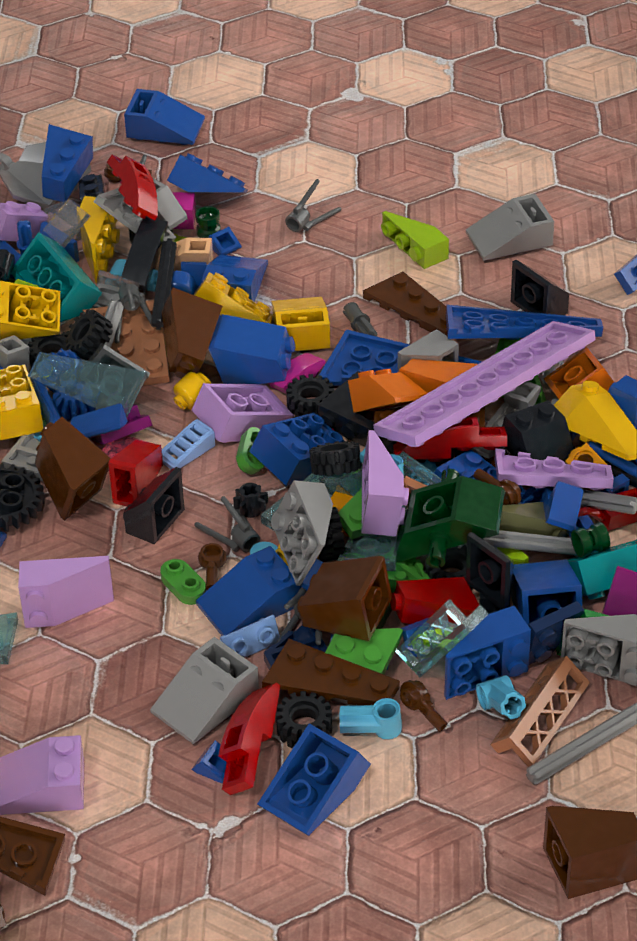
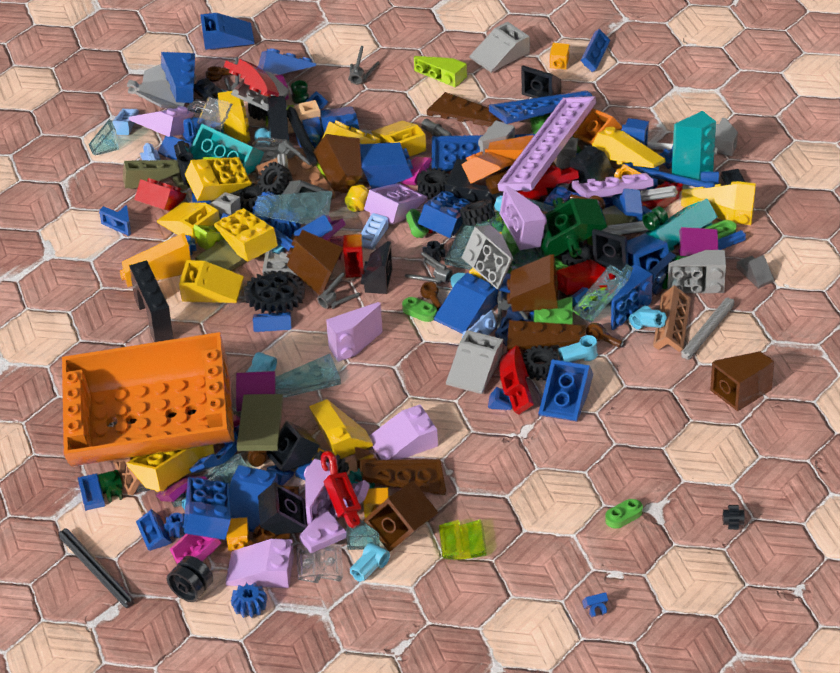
camera: 20 degrees left, 0 degrees up
none -> dark grey plant [317,273,360,309]
none -> light orange brick [550,43,570,70]

